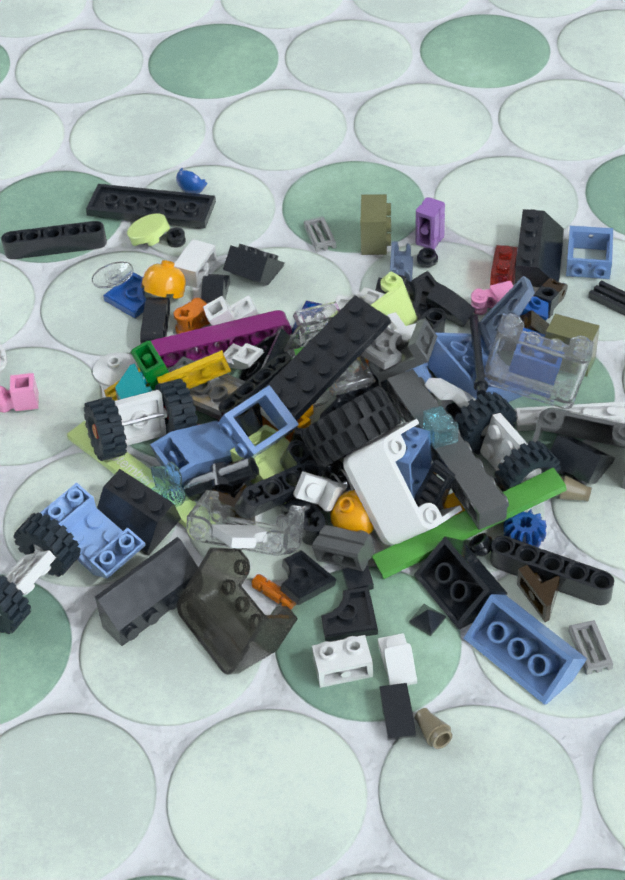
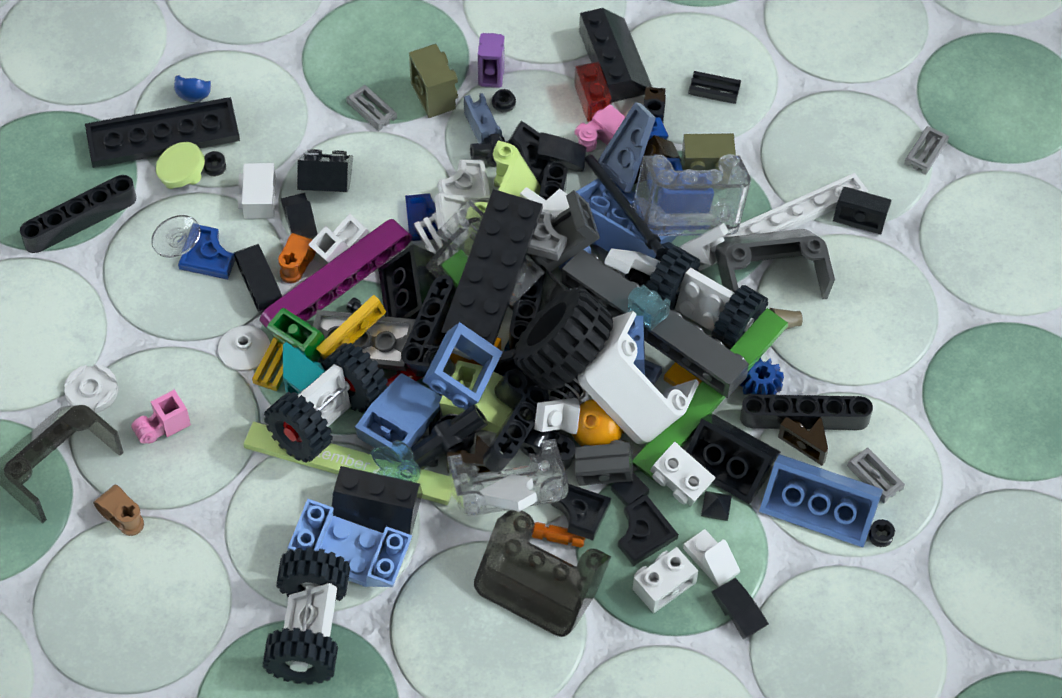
camera: 30 degrees left, 10 degrees up
black slope [95,537,203,646] -> none
light orange cylinder [141,260,186,299] -> none
white slope [224,343,264,369] -> none
black slope [414,459,456,511] -> none
dark tan cone [414,708,453,749] -> none
black plate [469,533,493,557] -> none
black slope [550,435,615,485] -> none
medium blue window [566,226,613,279] -> none
none -> white brick [650,442,715,507]
none -> white slope [679,223,729,265]
none -> black bush [869,519,895,547]

